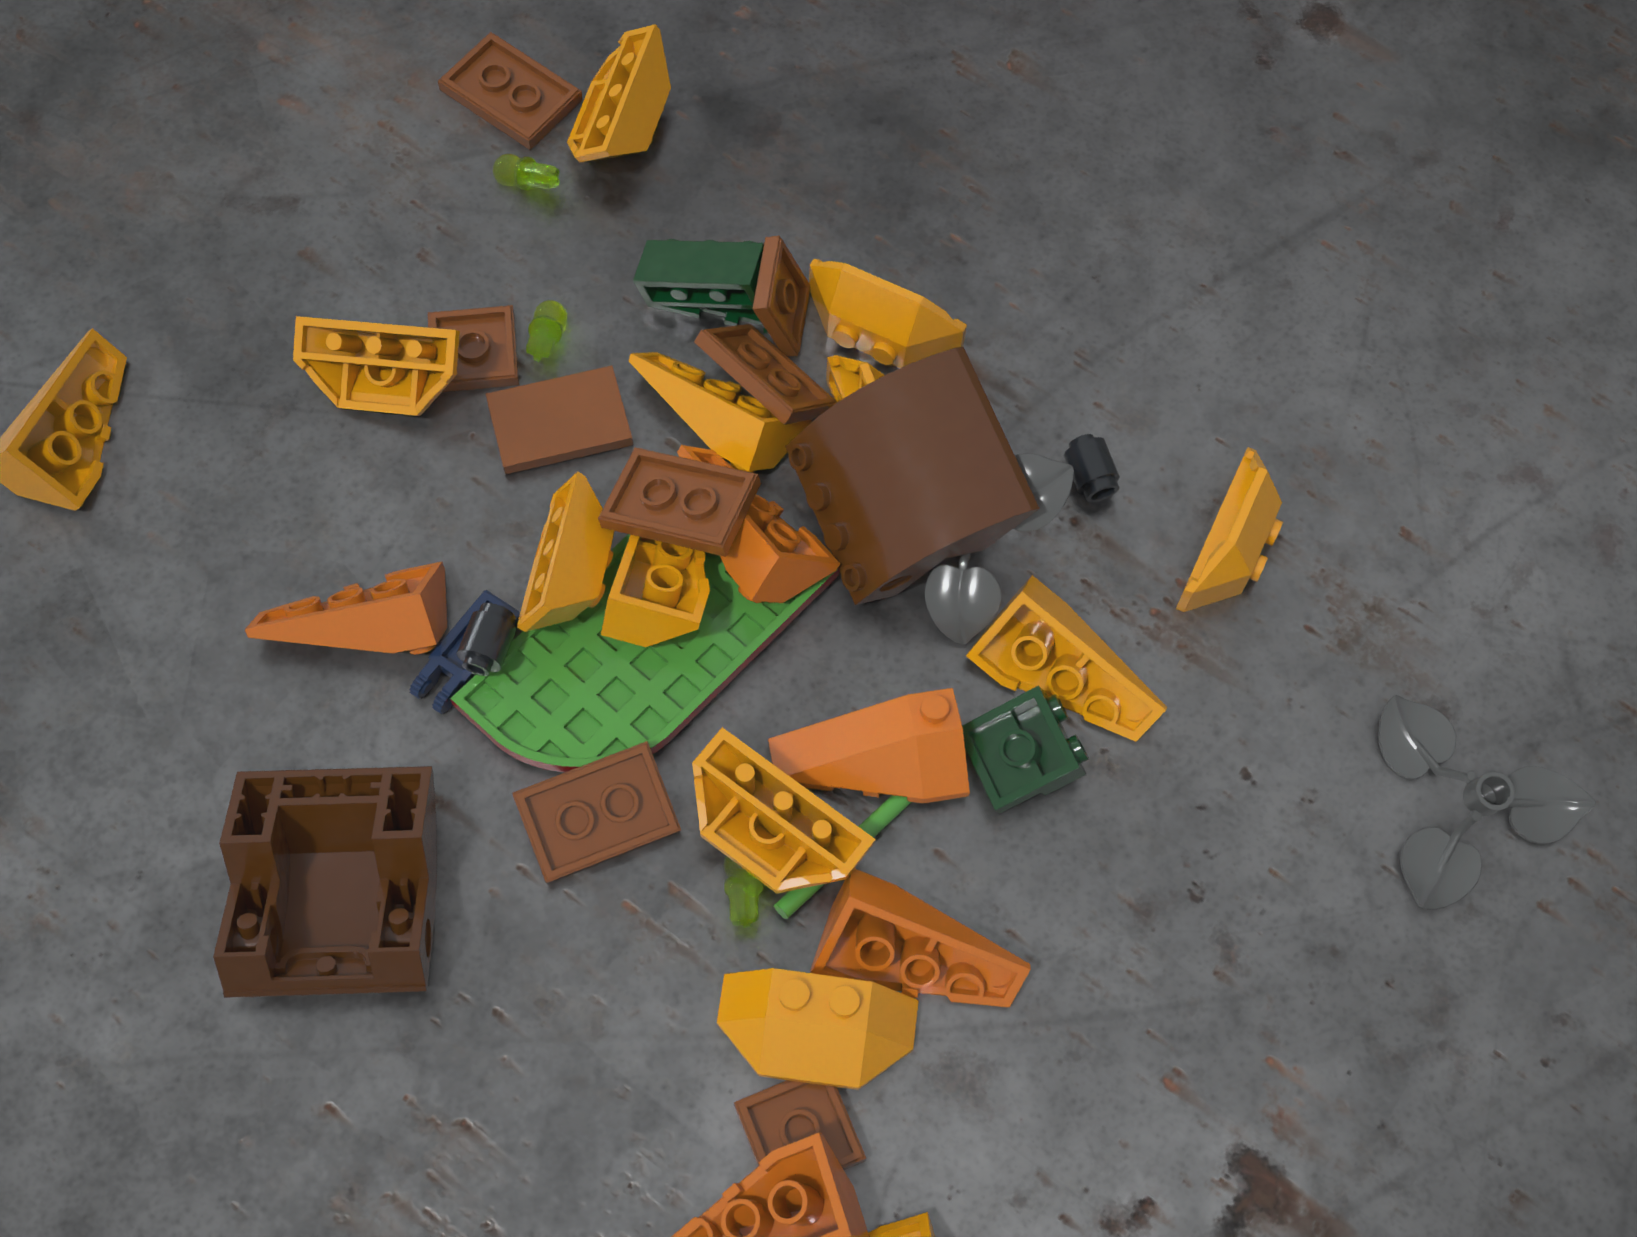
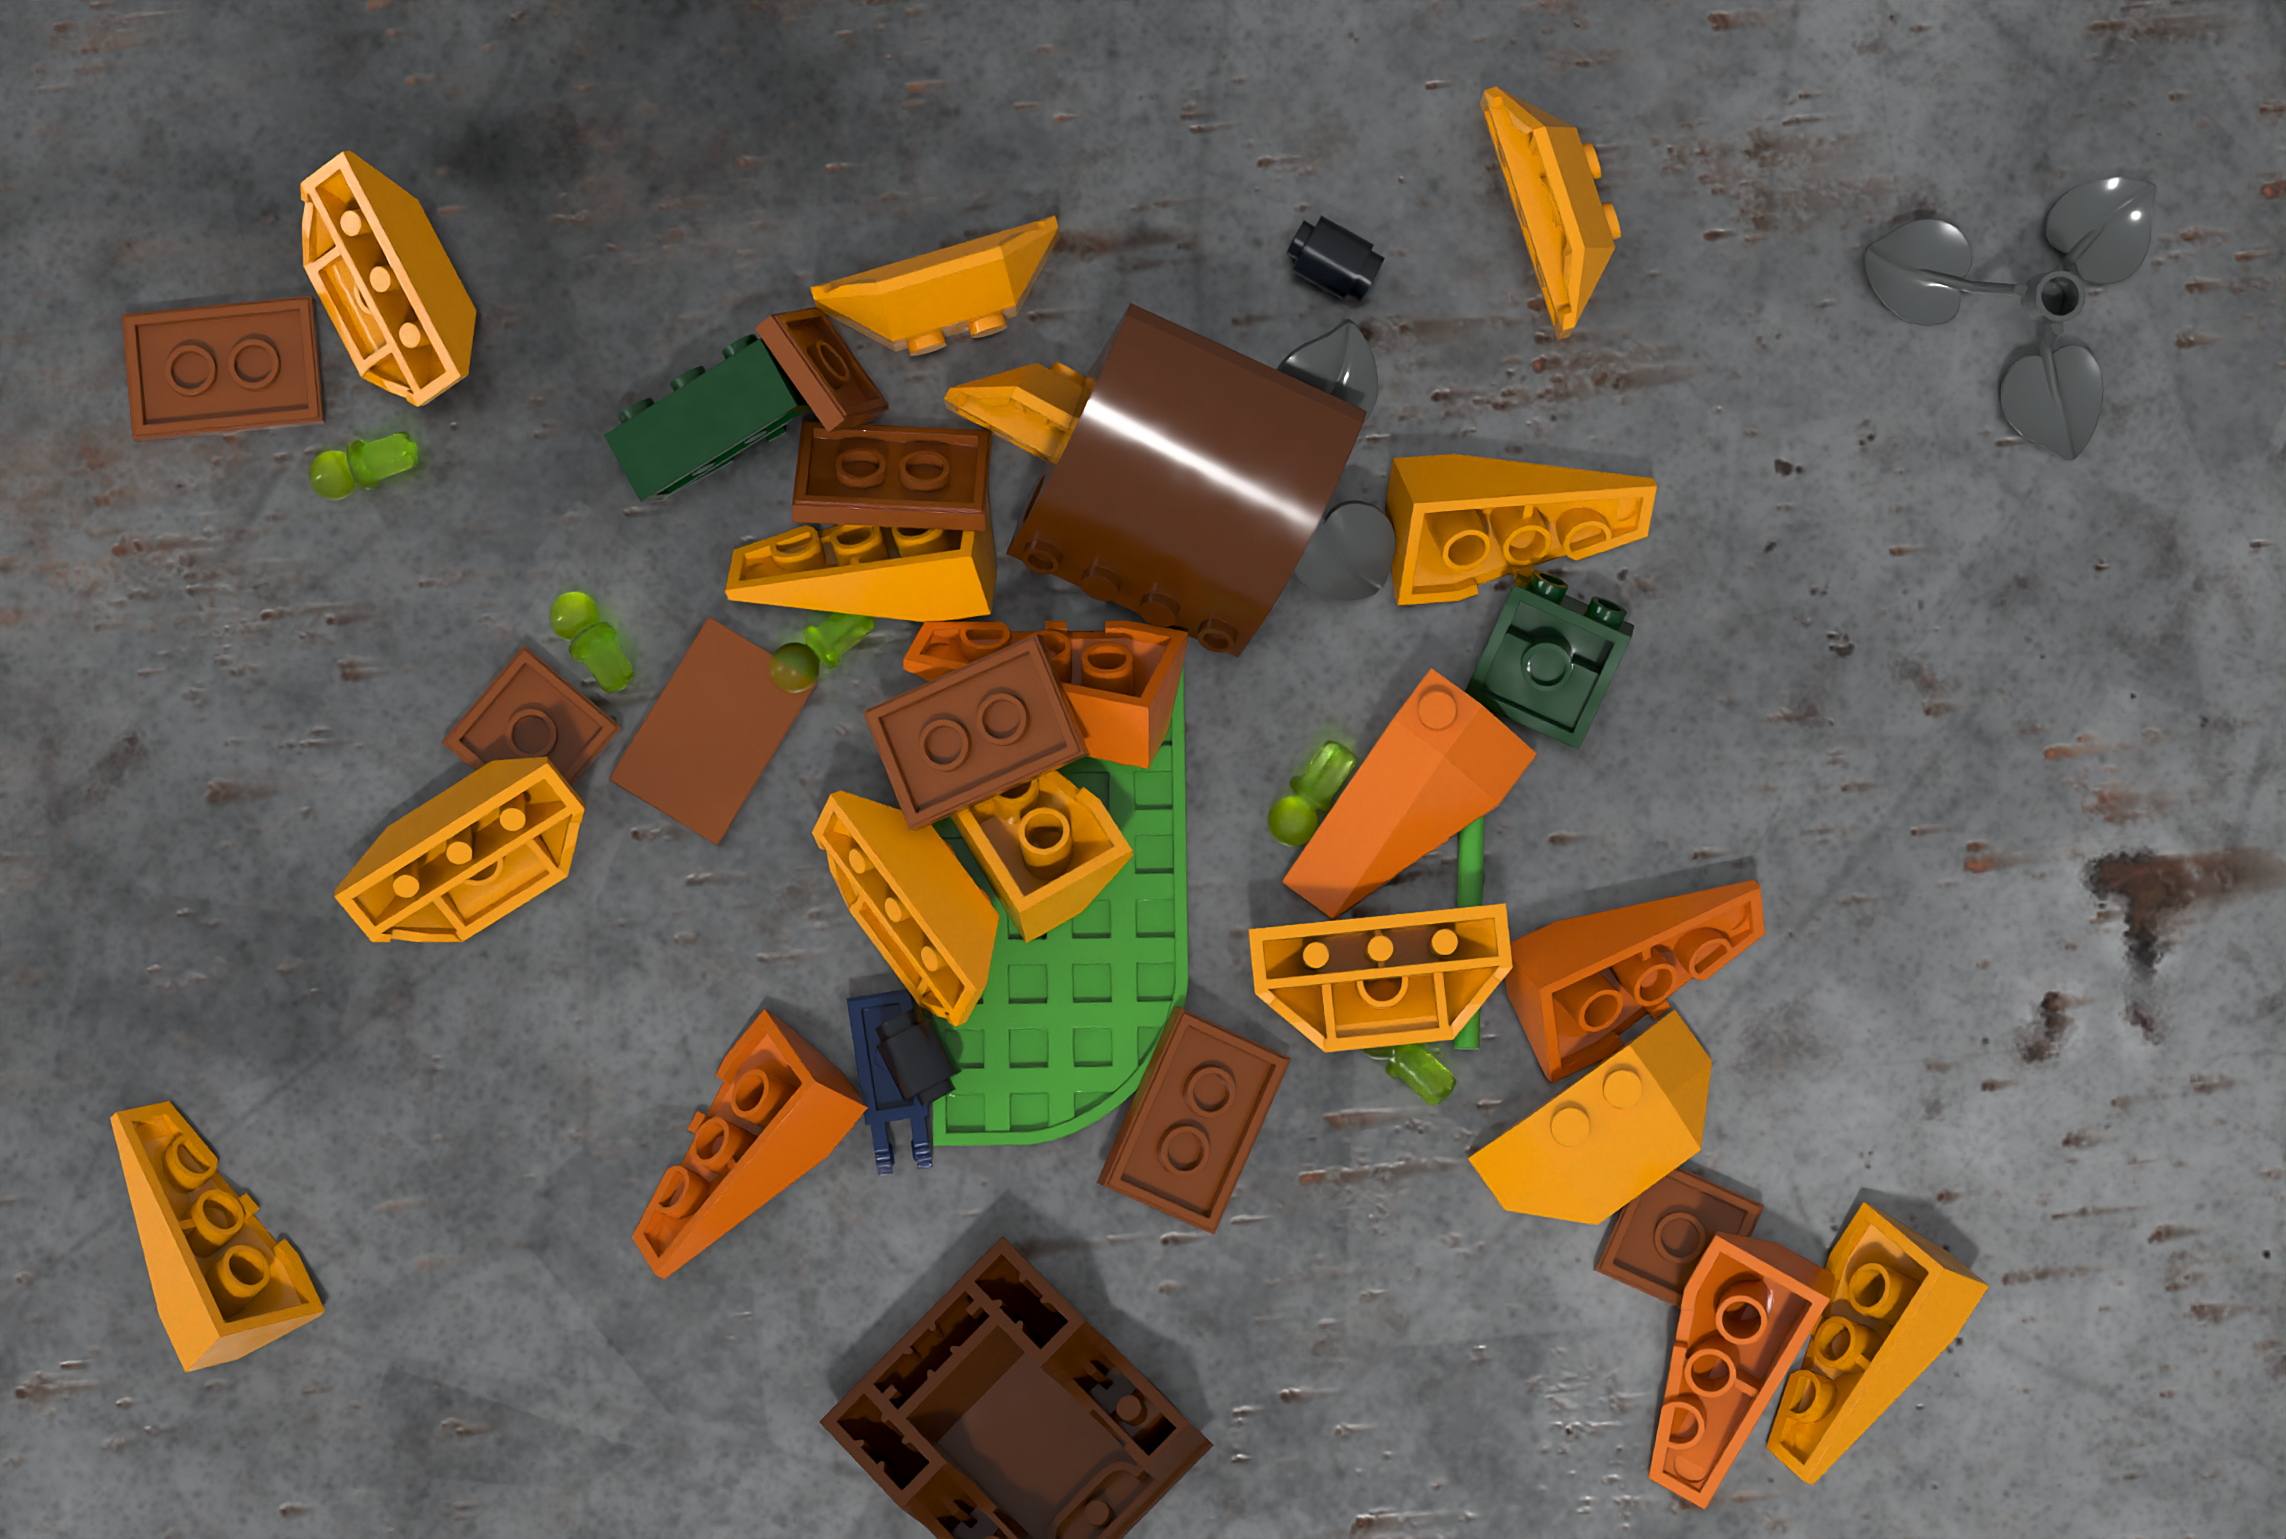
camera: 45 degrees left, 20 degrees up
none -> clear neon green axle [769,612,875,693]
none -> clear neon green axle [1267,740,1357,847]

